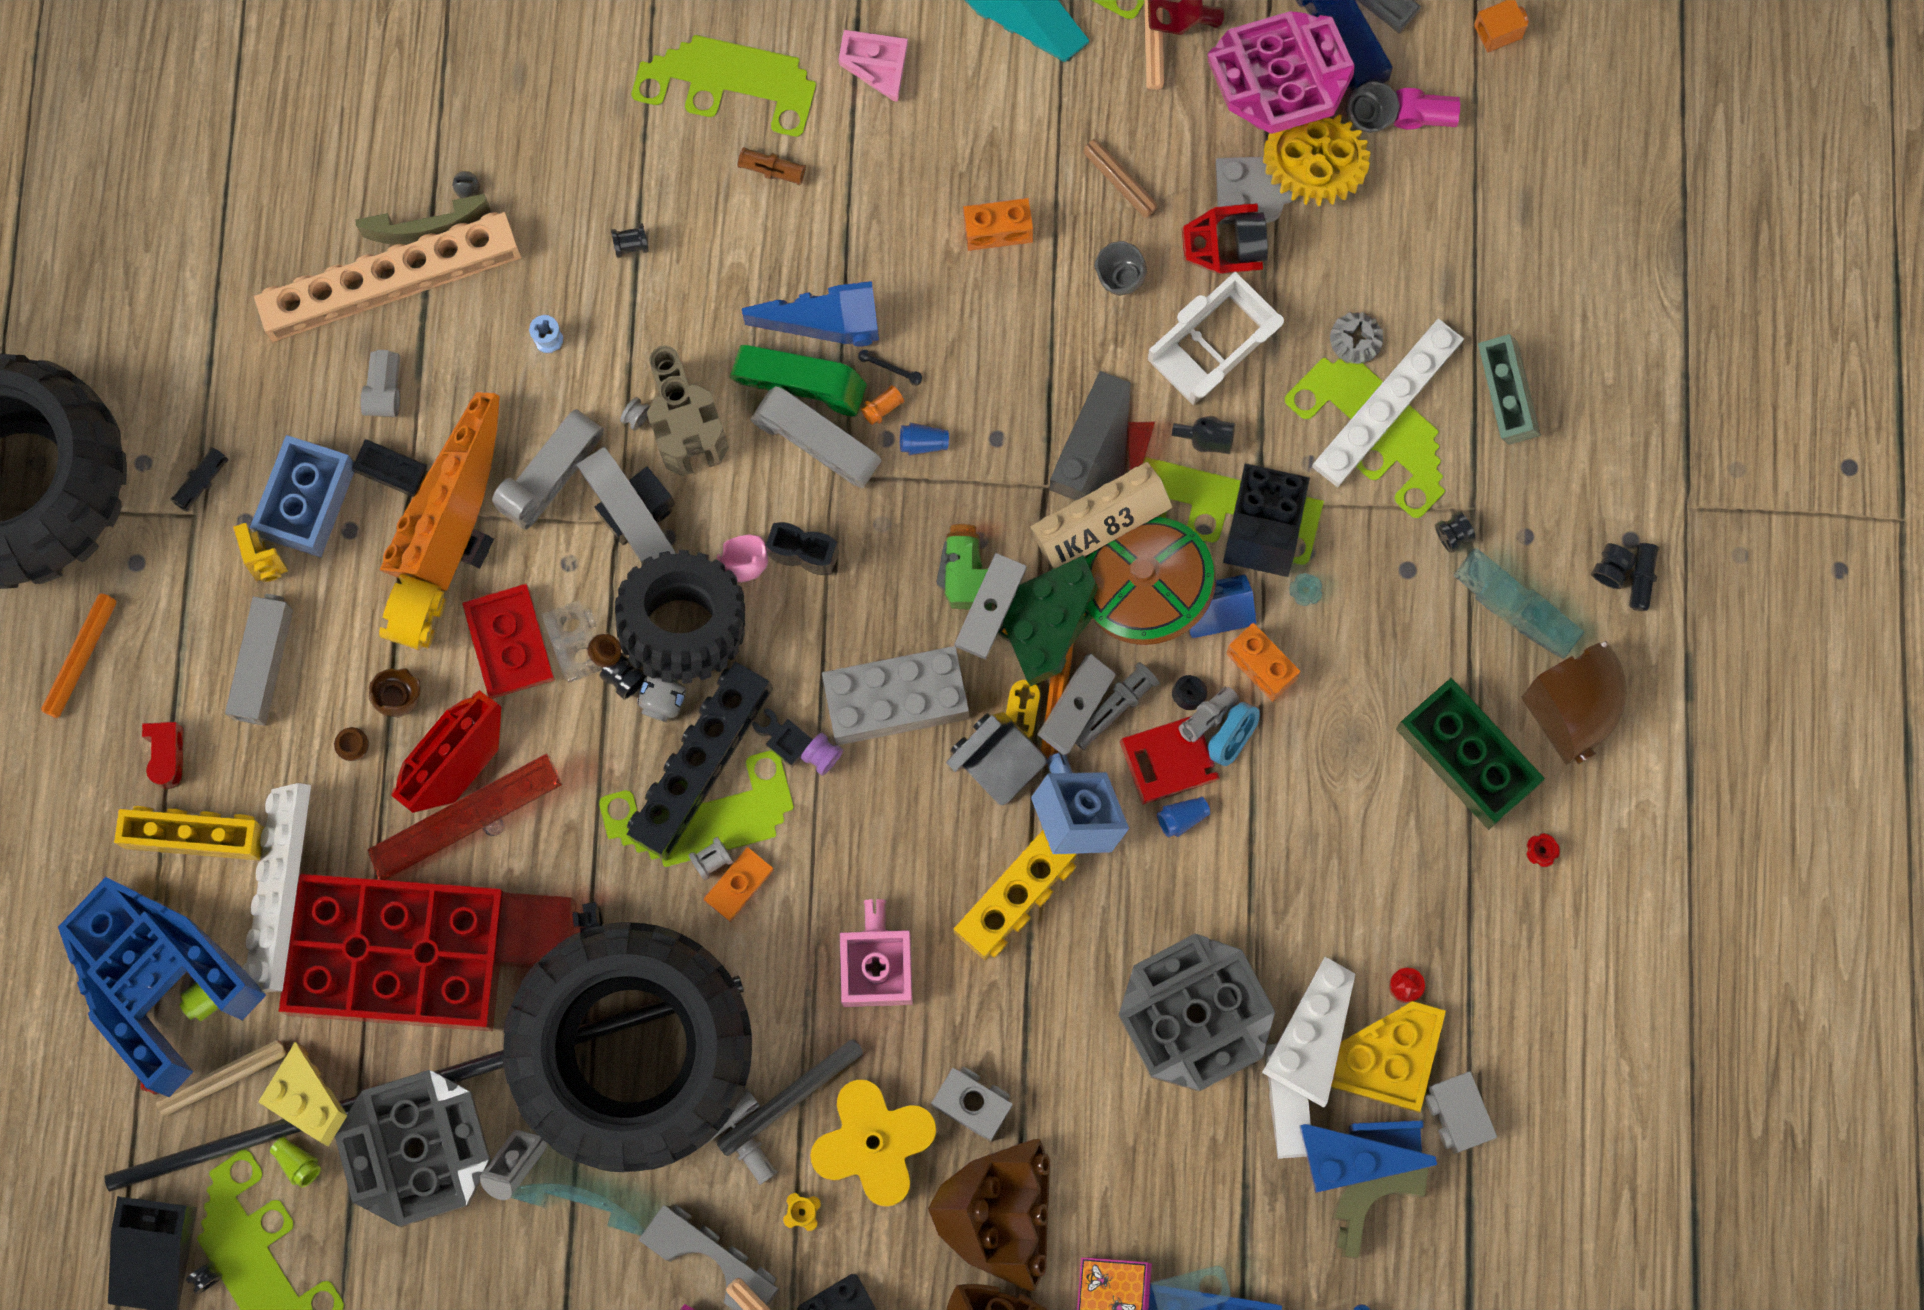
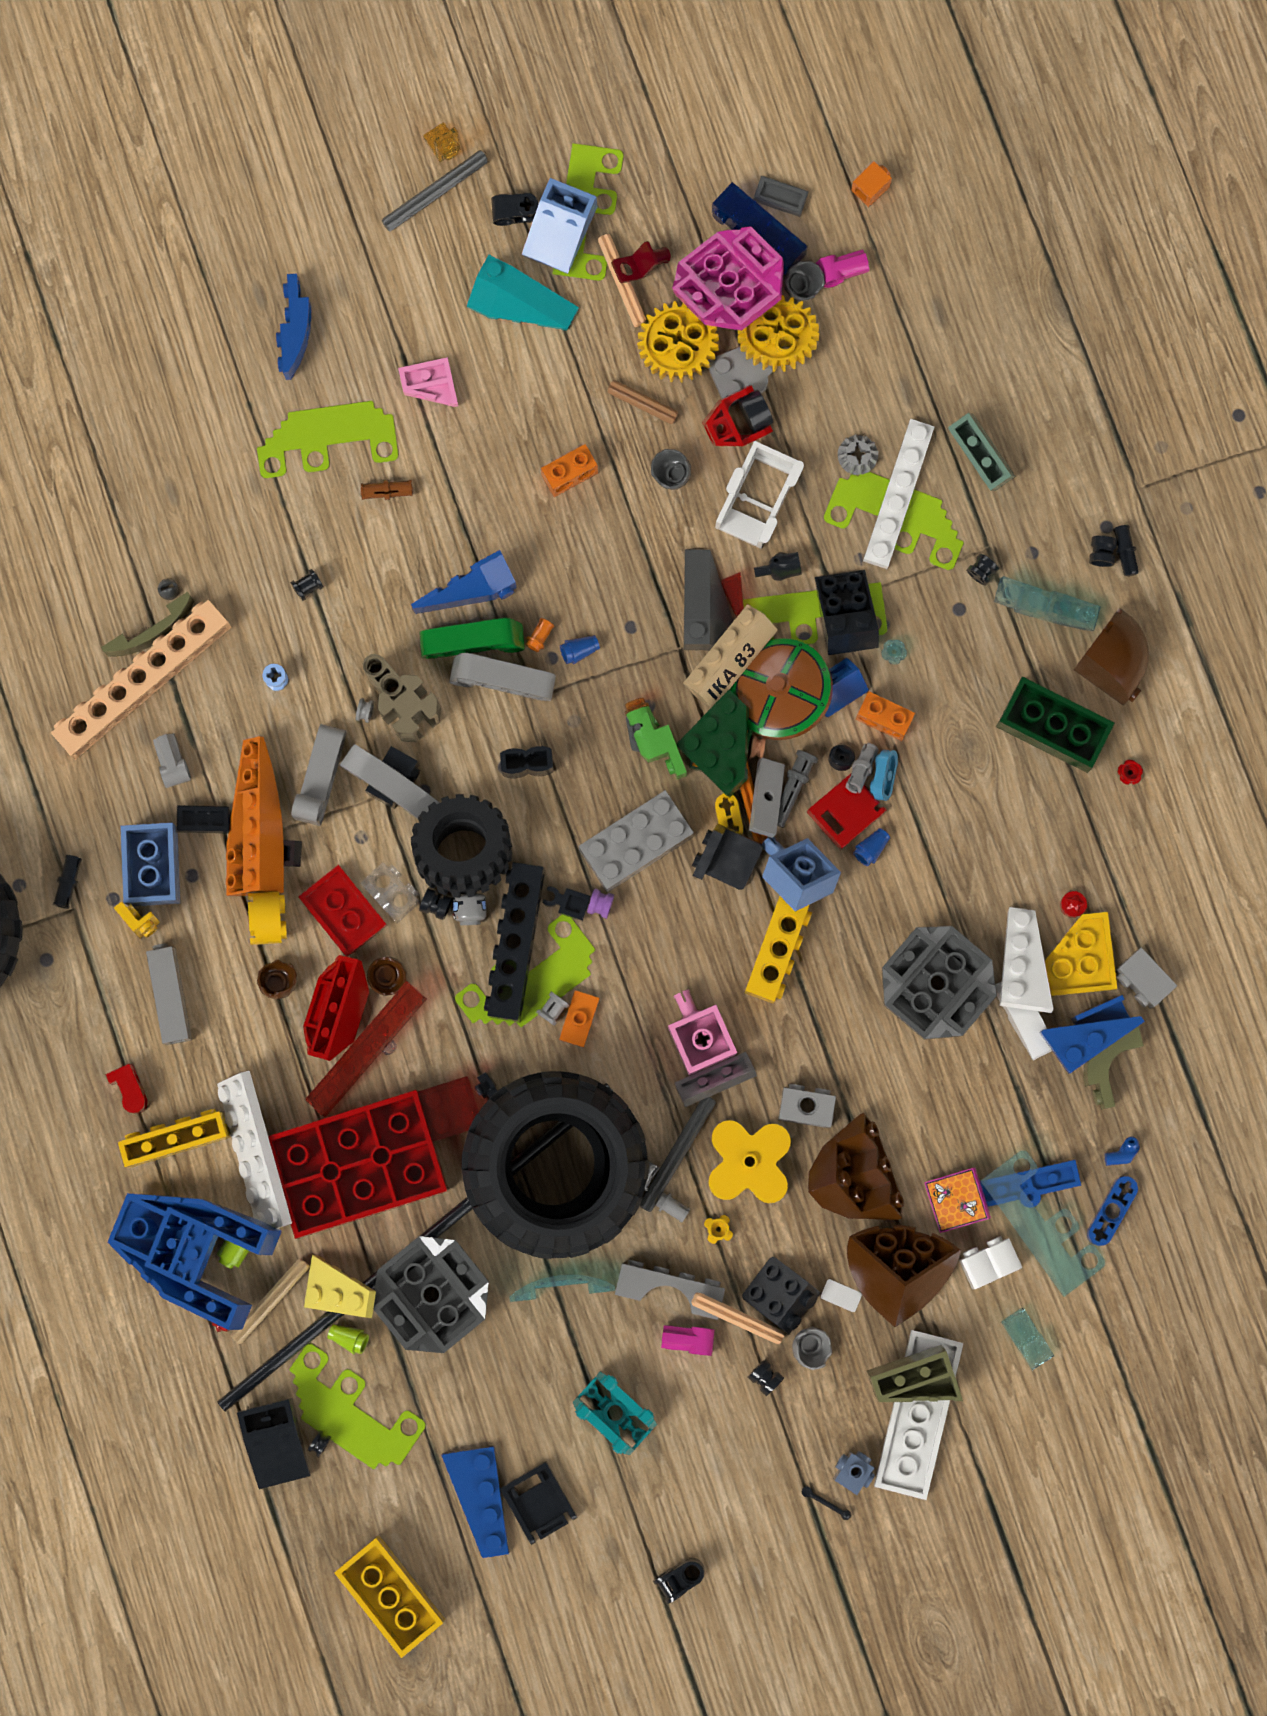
camera: 25 degrees left, 5 degrees up
orange axle [41,593,116,718] -> none
reddish brown plate [334,727,369,761] -> none
light grey brick [480,1129,547,1200] -> none
reddish brown plate [587,634,621,667] -> none
bright pink hair [717,534,768,583] -> none
black hinge [858,350,922,386] -> none
light grey tile [954,553,1027,660] -> none
none -> reddish brown hair [367,956,407,996]
none -> yellow gear [637,301,719,383]
none -> flat silver plate [675,1052,757,1107]
none -> nougat bush [750,735,766,759]

